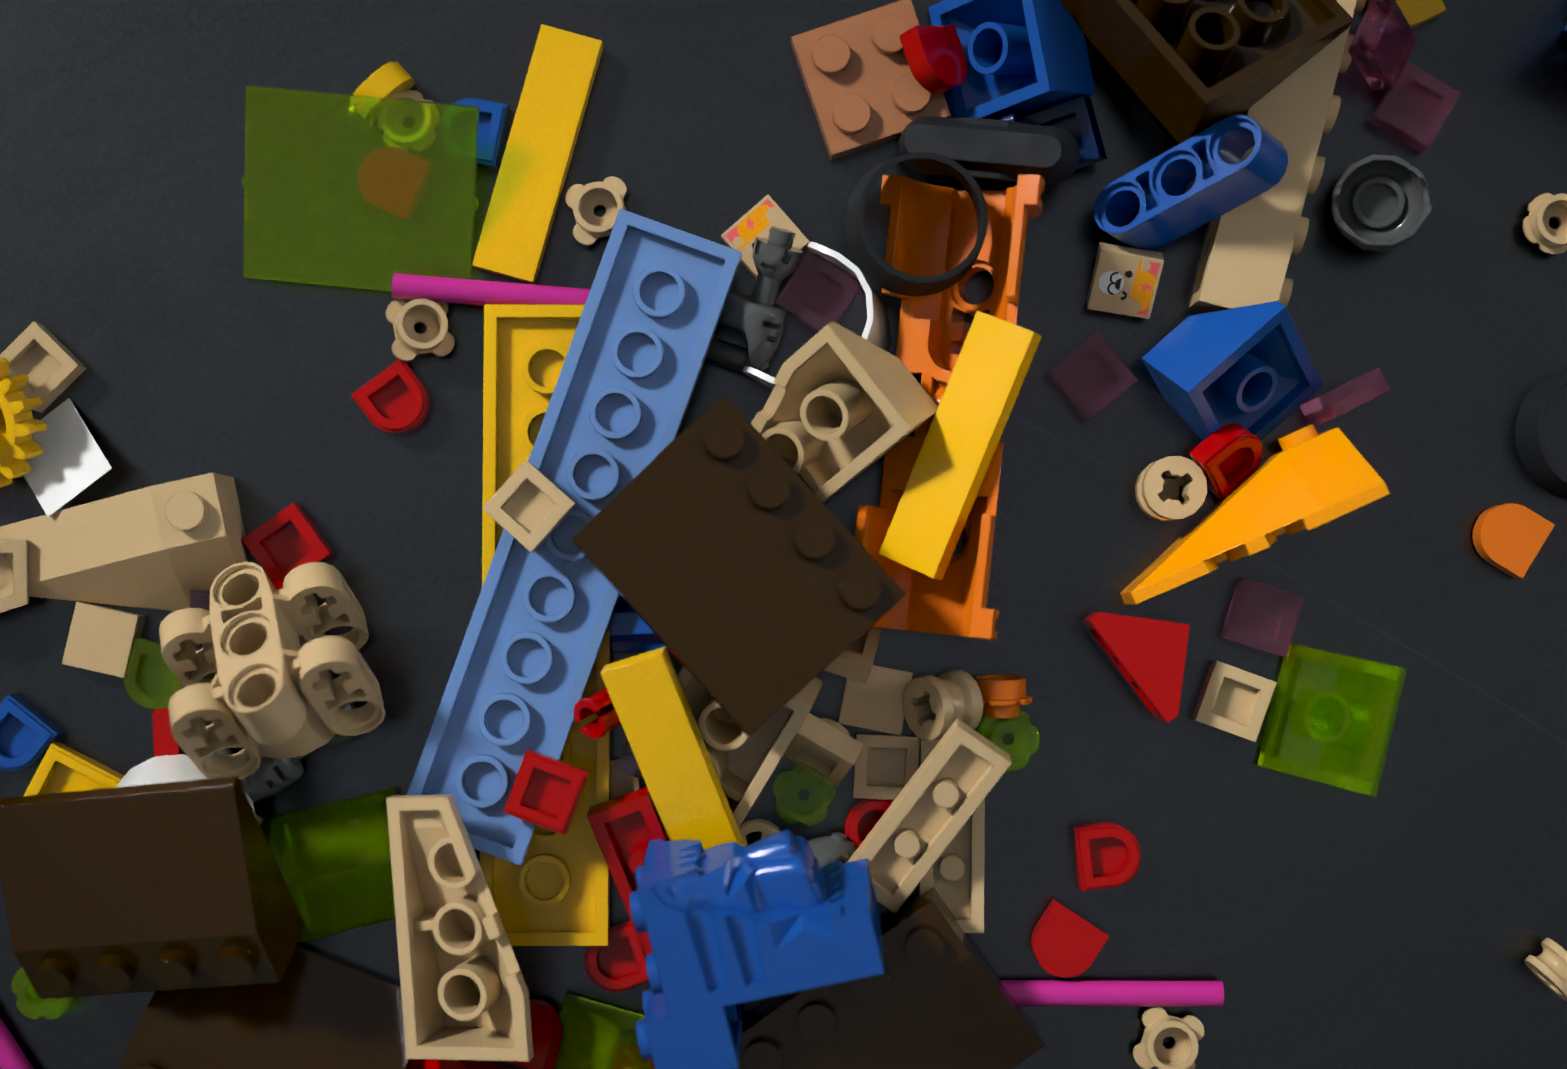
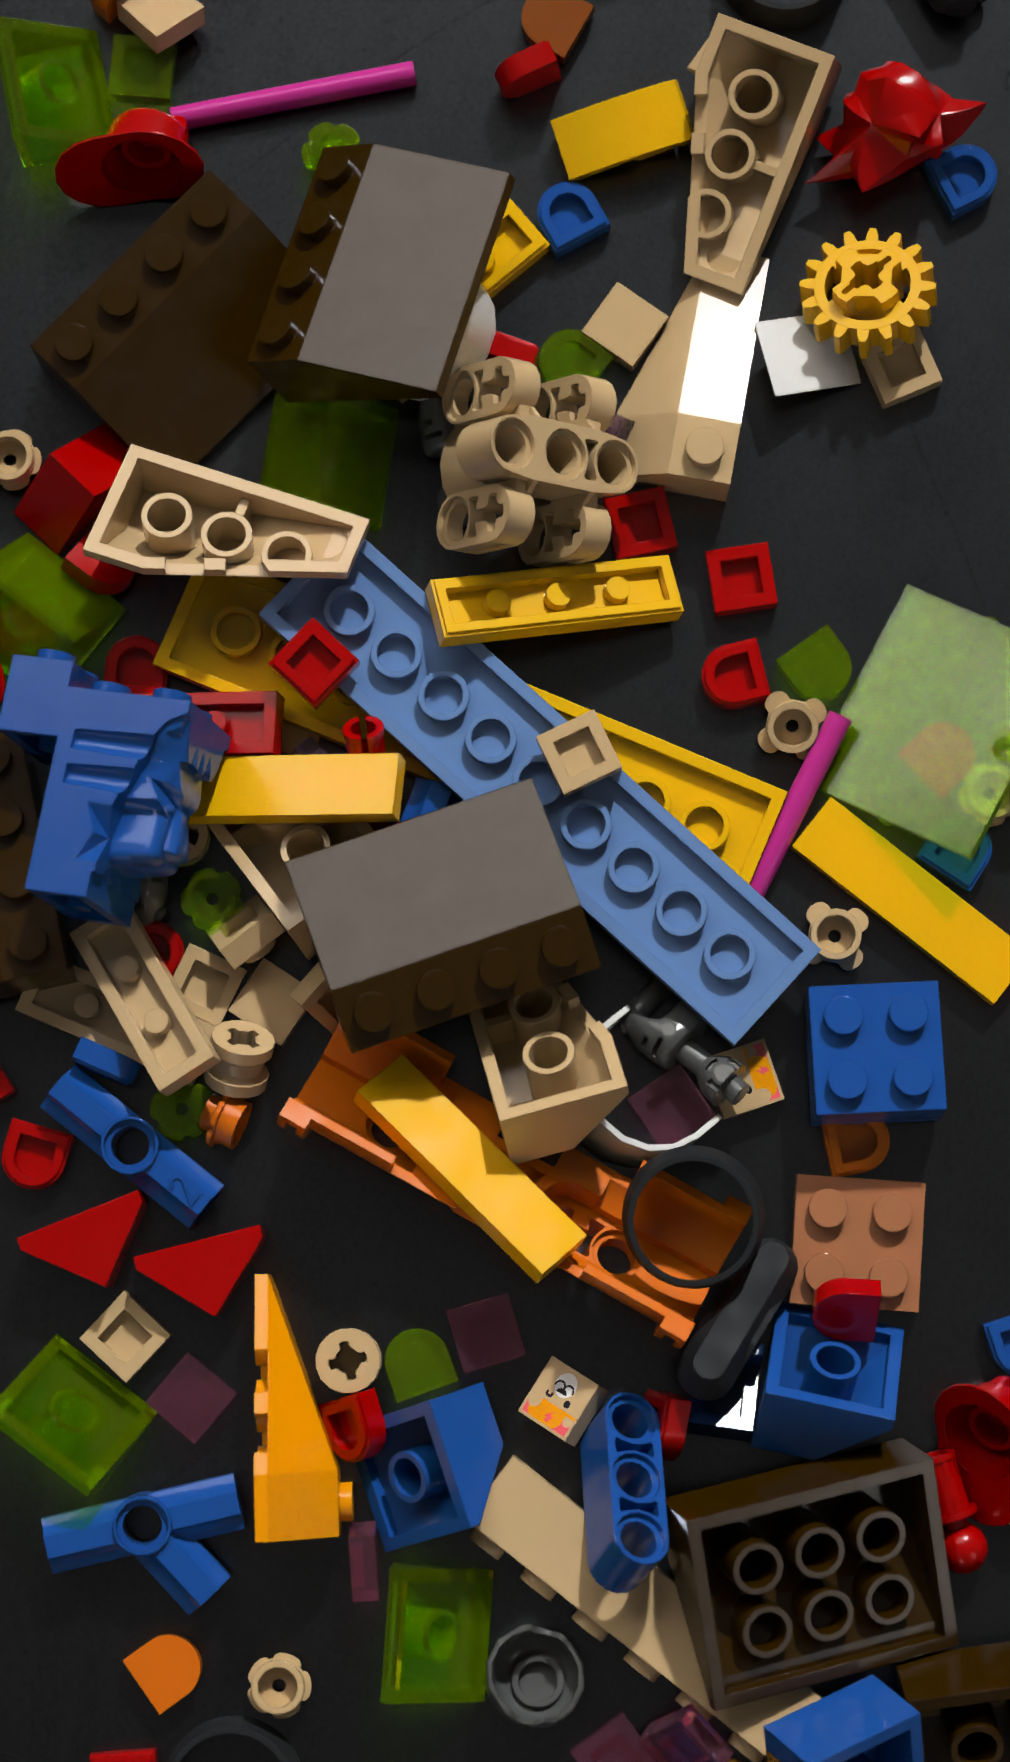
camera: 120 degrees right, 5 degrees down
none -> red slope [16,1190,149,1288]
none -> blue piece [40,1064,226,1229]
none -> blue piece [41,1472,246,1615]
none -> blue tile [72,1037,141,1087]
none -> tan plate [248,1652,312,1719]
none -> clear neon green slope [380,1562,494,1704]
none -> clear neon green tile [385,1328,459,1403]
none -> yellow tile [425,555,684,647]
none -> red tile [644,1389,692,1461]
none -> red tile [704,542,778,617]
none -> clear neon green tile [775,624,852,702]
none -> blue brick [803,981,947,1126]
none -> orange tile [820,1122,890,1177]

